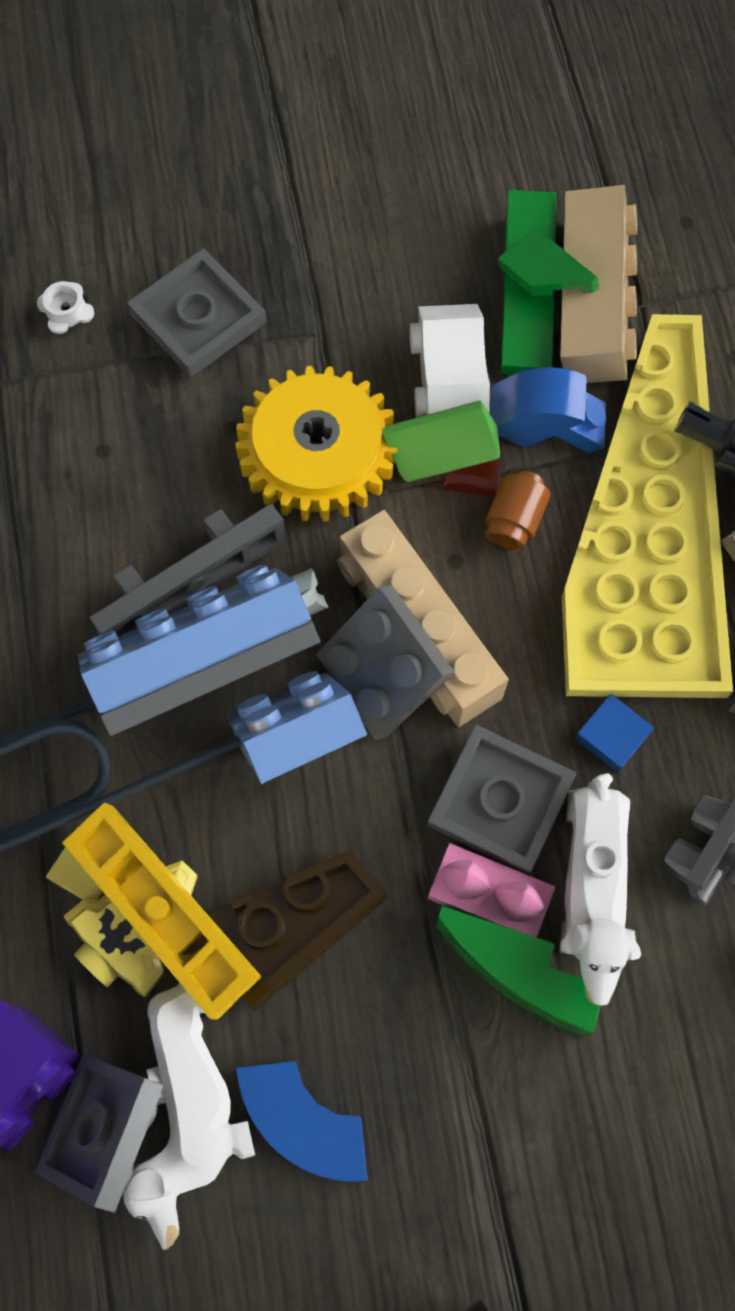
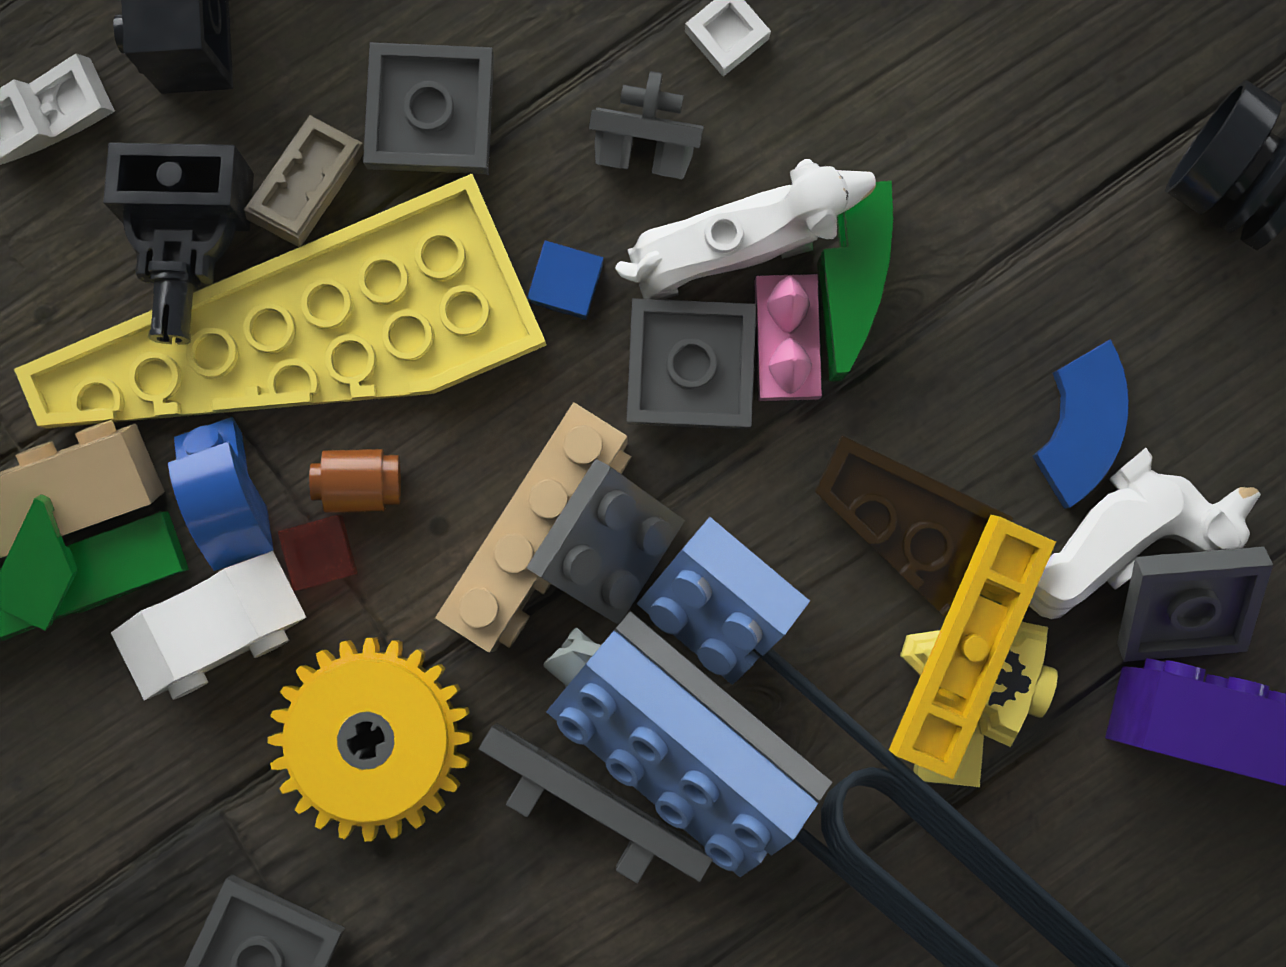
camera: 115 degrees left, 15 degrees up
bright green slope [383,401,500,482] -> none

